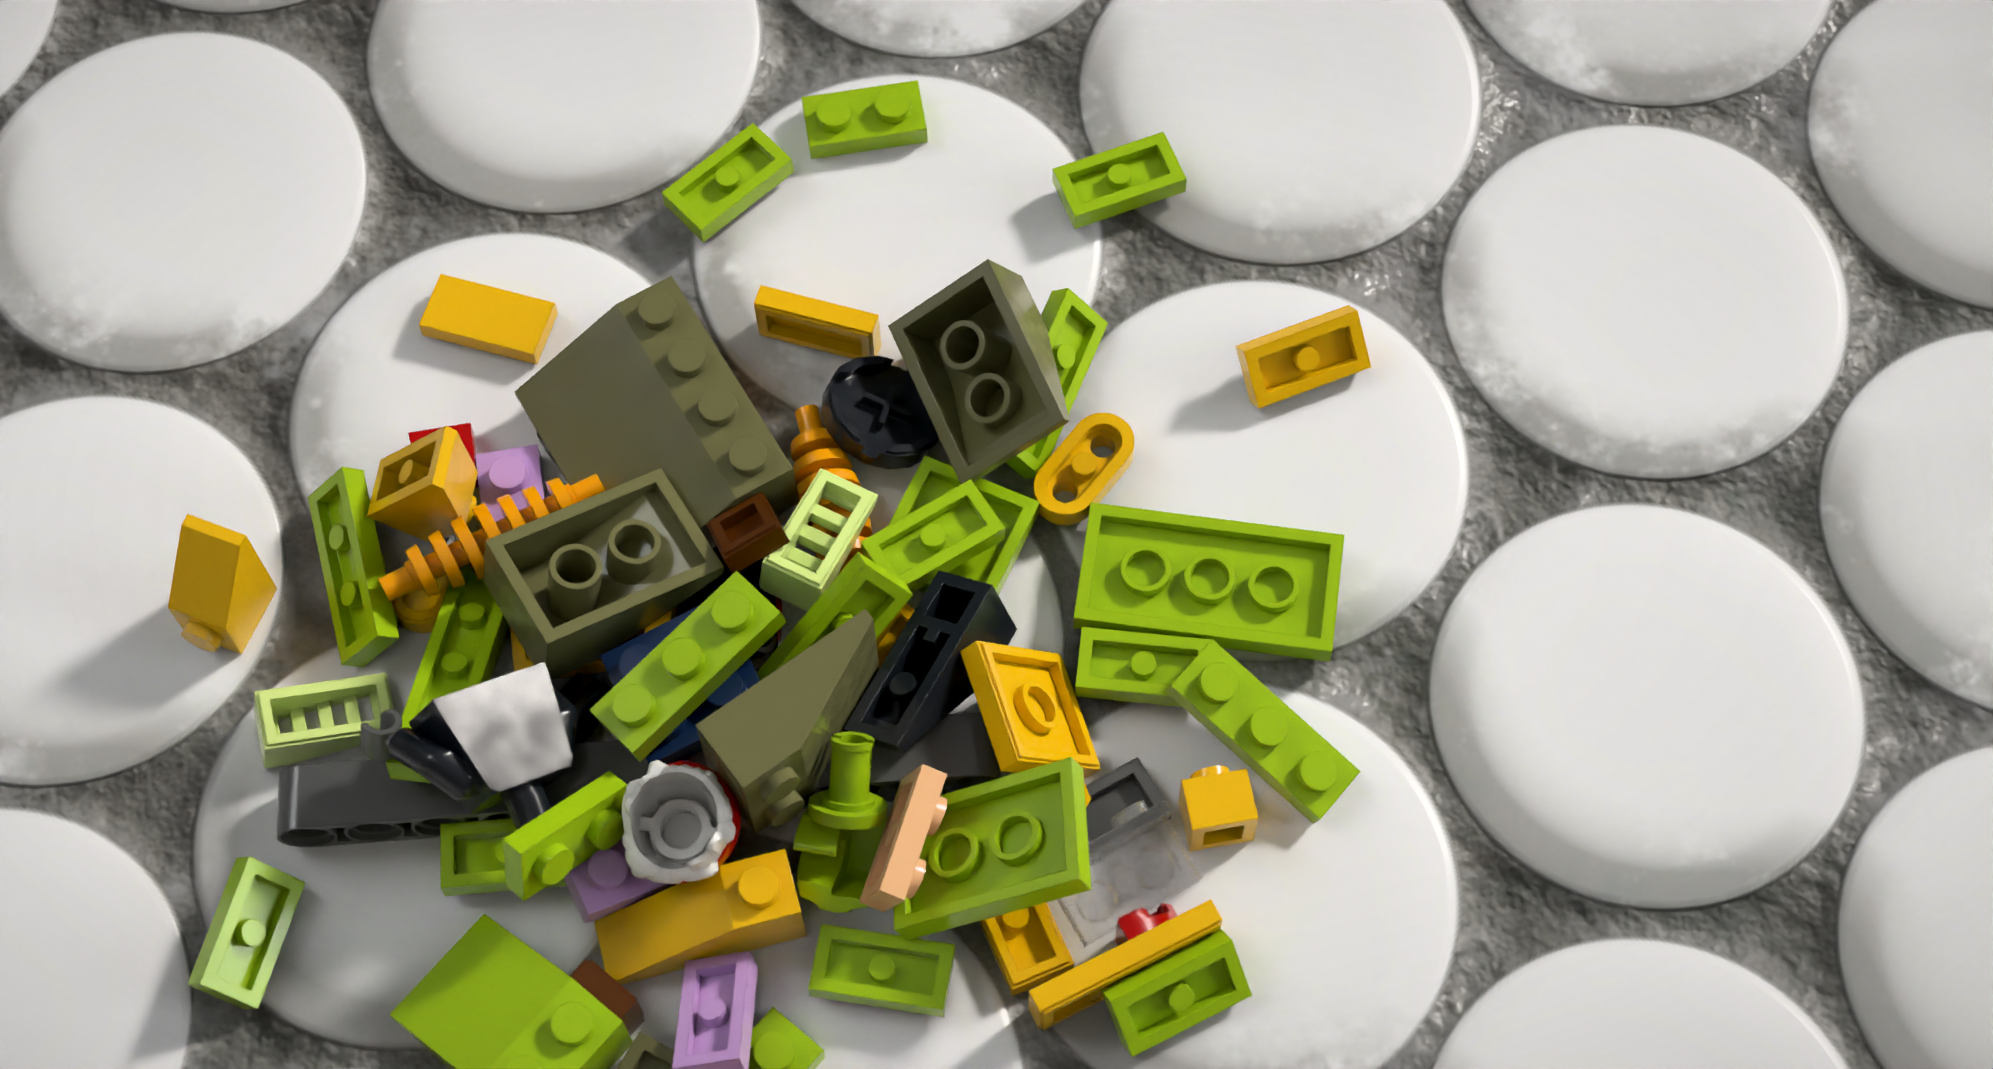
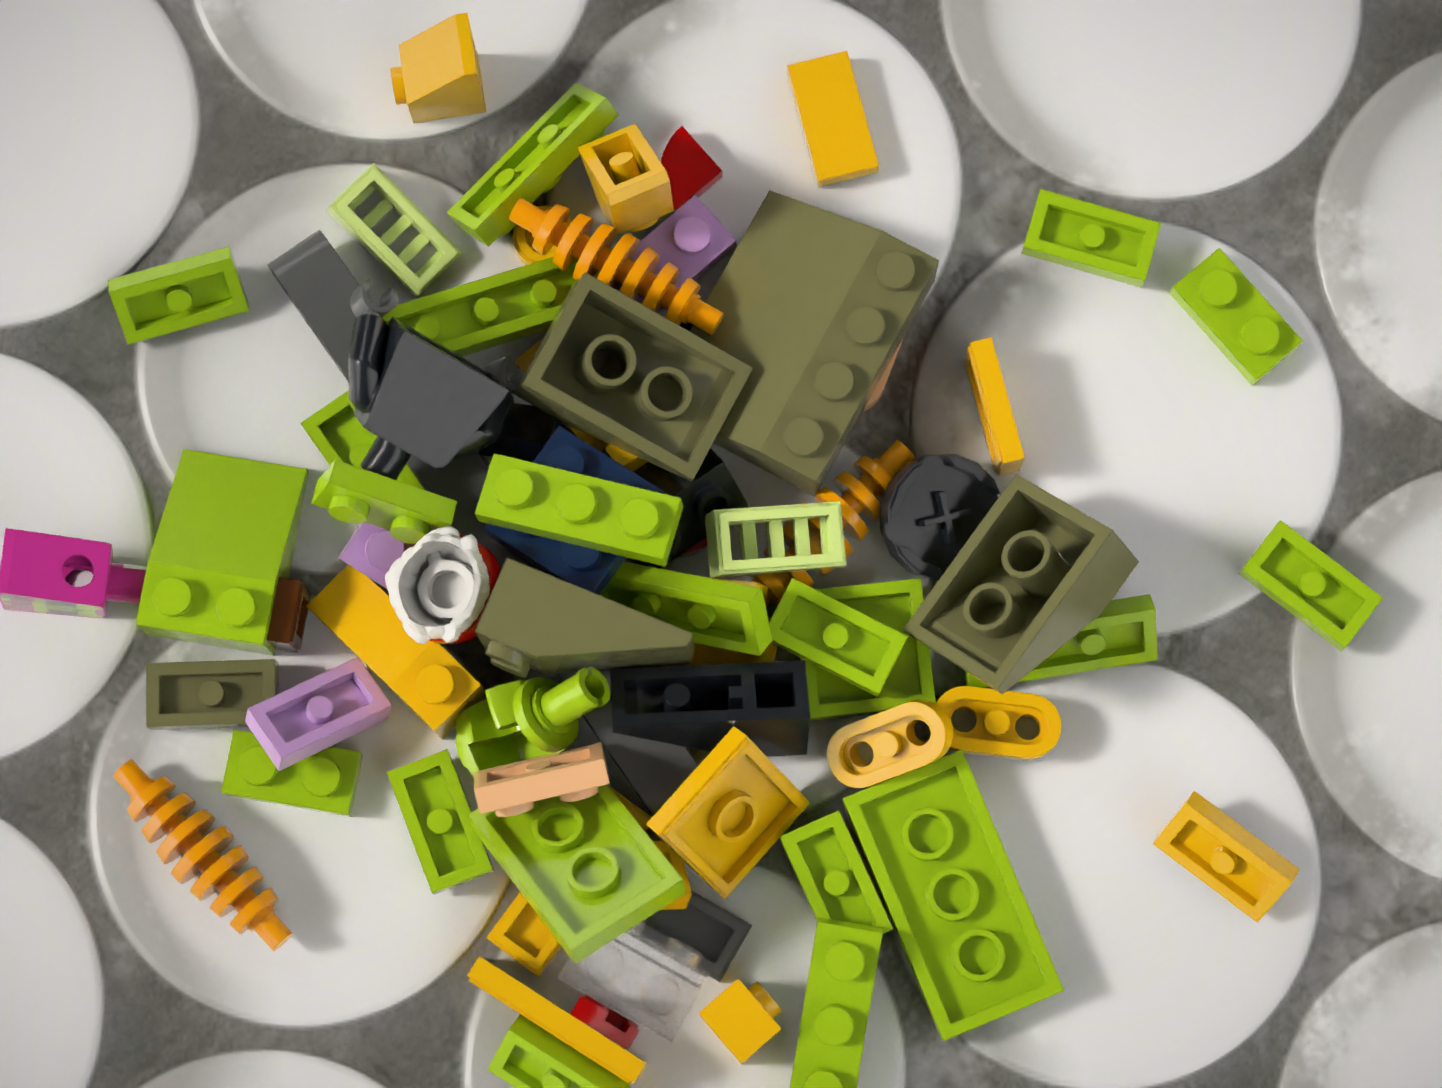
camera: 60 degrees right, 15 degrees up
reddish brown tile [706,492,790,574] -> none
none -> yellow plate [827,699,953,788]

